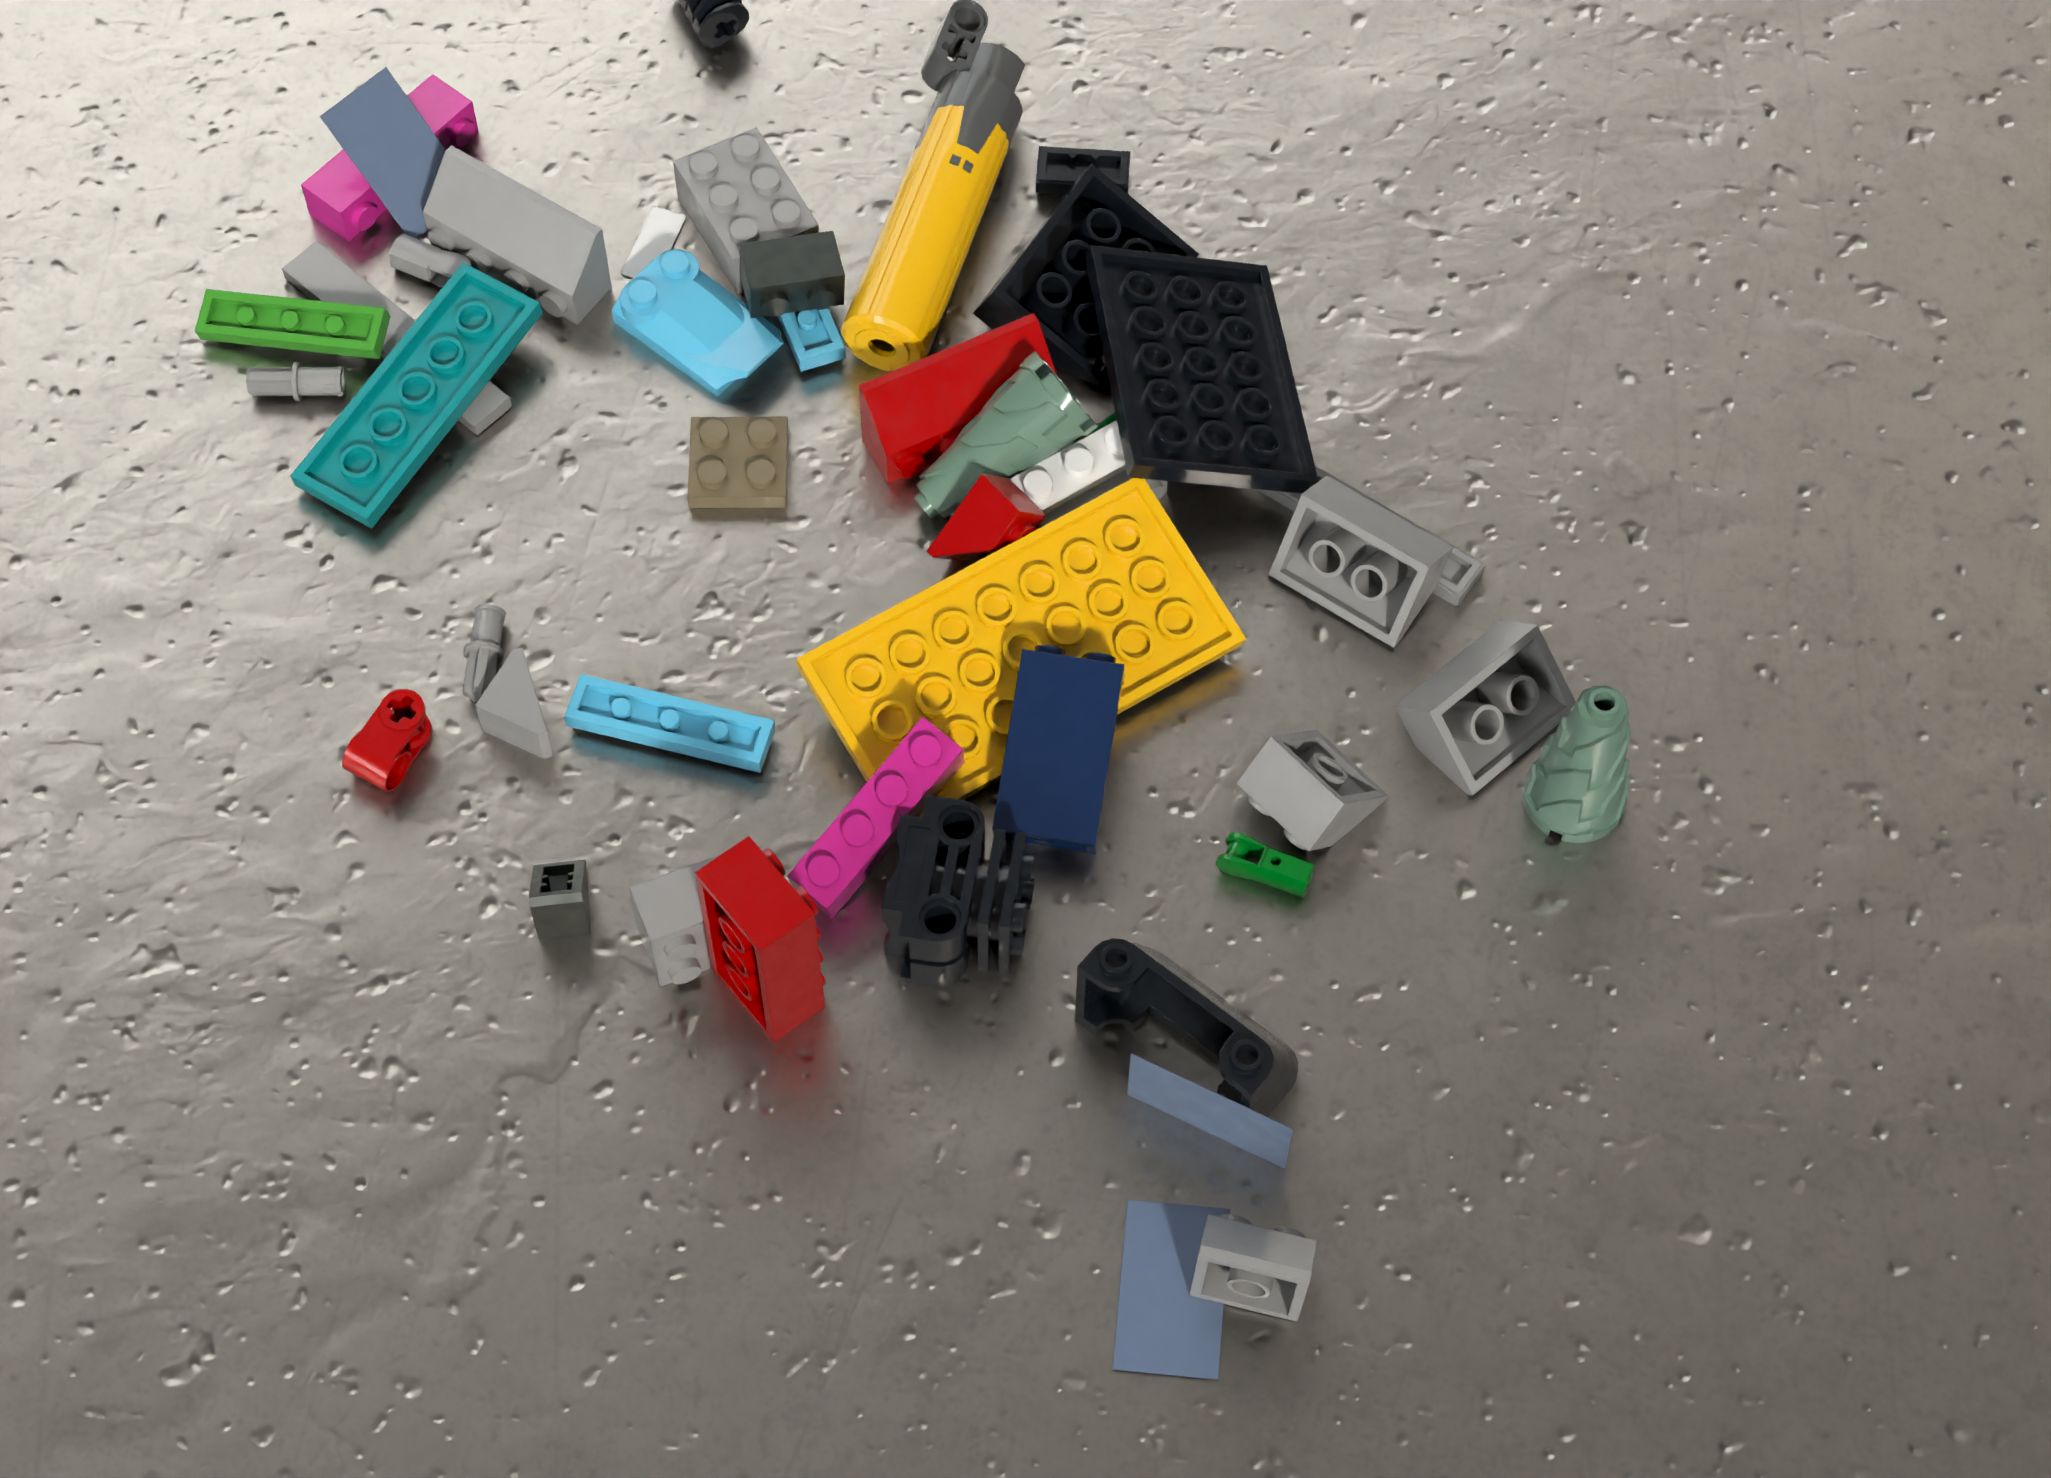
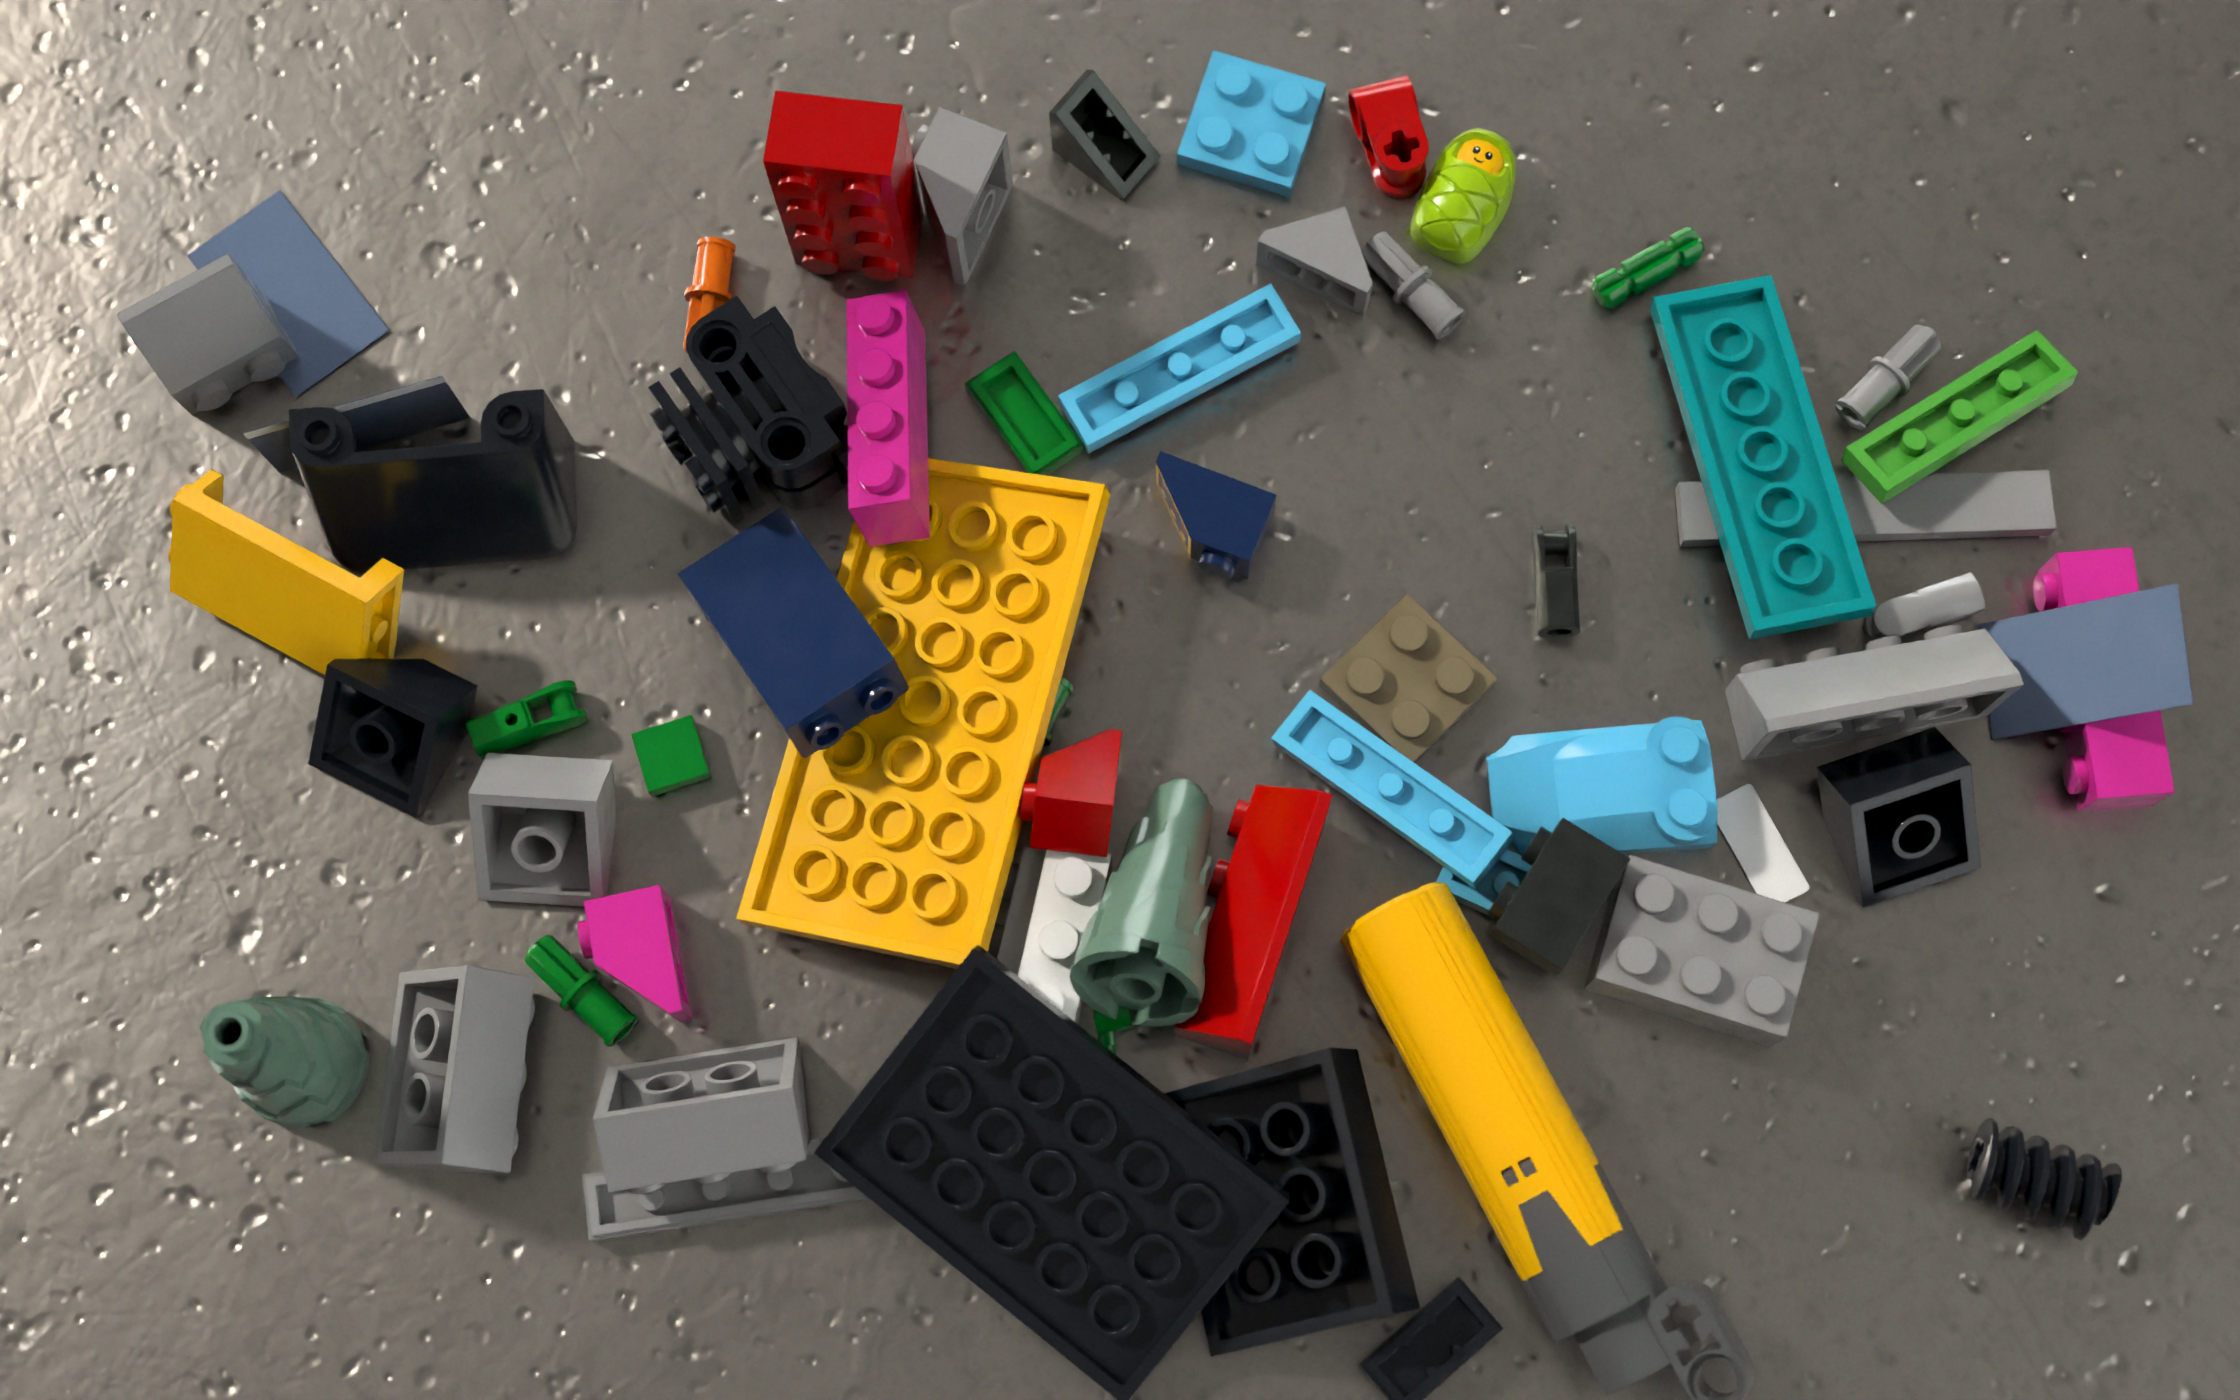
camera: 140 degrees right, 15 degrees up
none -> yellow panel [168,469,404,675]
none -> black slope [308,659,478,818]
none -> green axle [524,935,638,1047]
none -> dark pink slope [578,885,693,1022]
none -> green tile [631,715,712,797]
none -> orange axle [683,236,736,353]
none -> green tile [964,350,1084,476]
none -> dark blue slope [1156,451,1277,579]
none -> medium azure plate [1177,50,1326,198]
none -> medium azure plate [1271,690,1514,889]
none -> lime piece [1410,128,1516,264]
none -> pearl dark grey bar [1532,524,1580,638]
none -> green axle [1591,227,1705,309]
none -> black slope [1817,727,1981,908]

